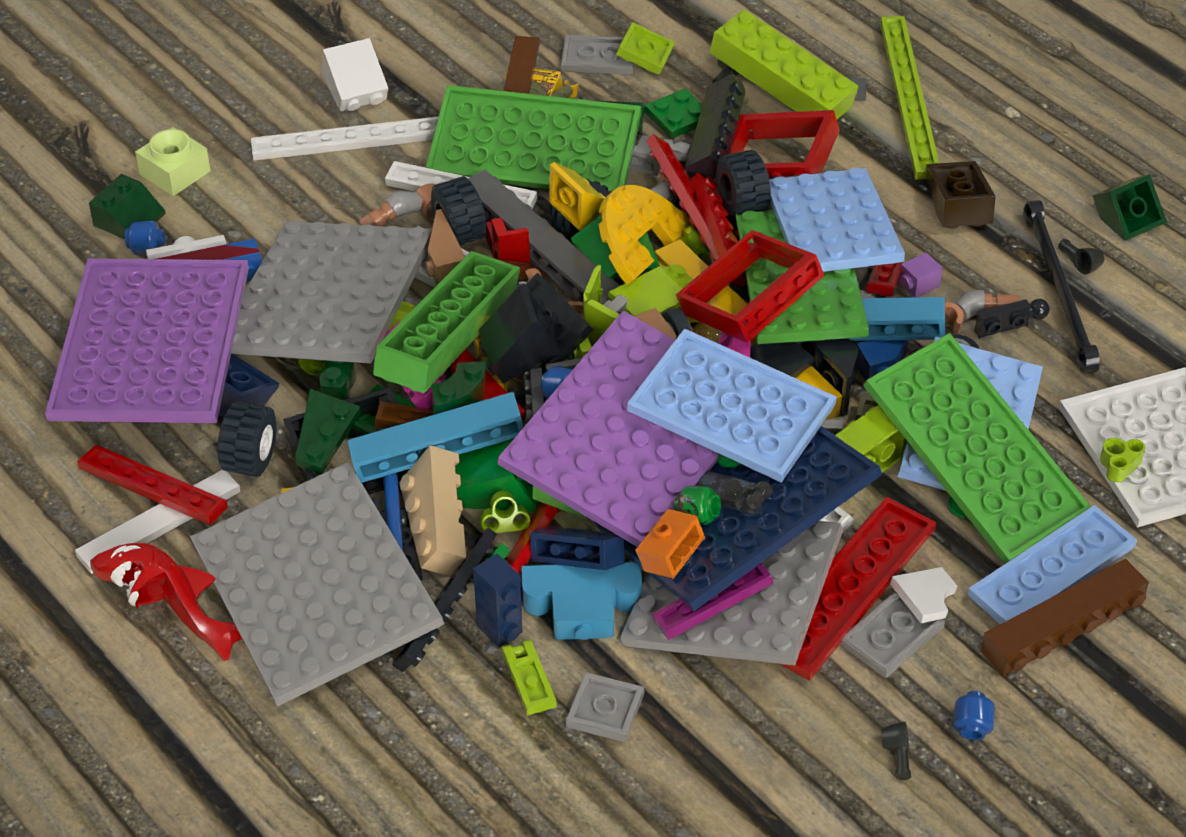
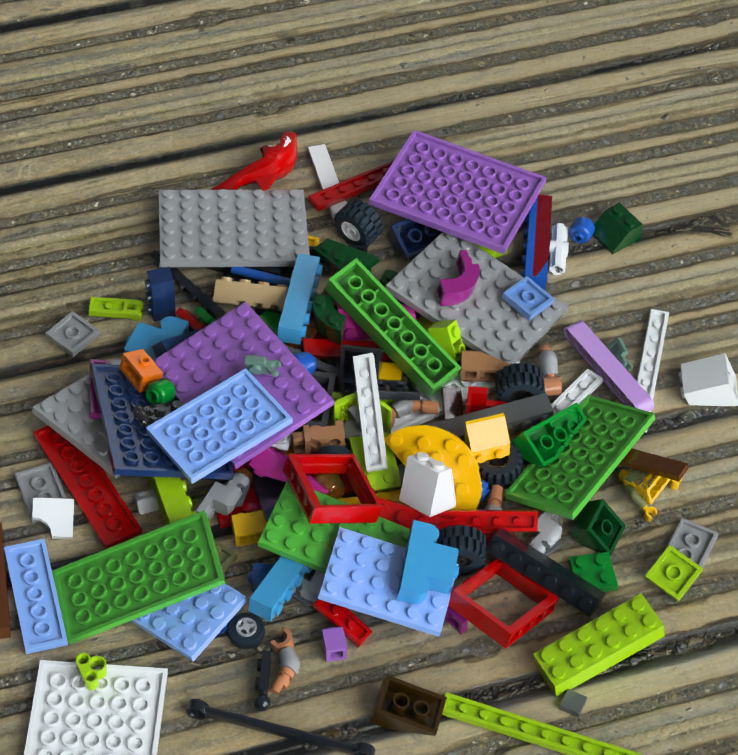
camera: 110 degrees right, 5 degrees up
yellowish green piece [135,127,210,196] -> none
black slope [813,338,859,417] -> none
none -> sand green plate [245,355,281,377]
none -> white plate [353,353,388,472]
none -> dark azure brick [396,520,459,604]
none -> white slope [399,452,456,517]
none -> lime slope [428,320,466,362]
none -> magenta arch [436,250,480,306]
none -> medium blue plate [501,276,554,320]
none -> green wedge [511,403,587,468]
none -> lavender beam [564,320,654,411]
none -> sand green plate [606,337,632,371]

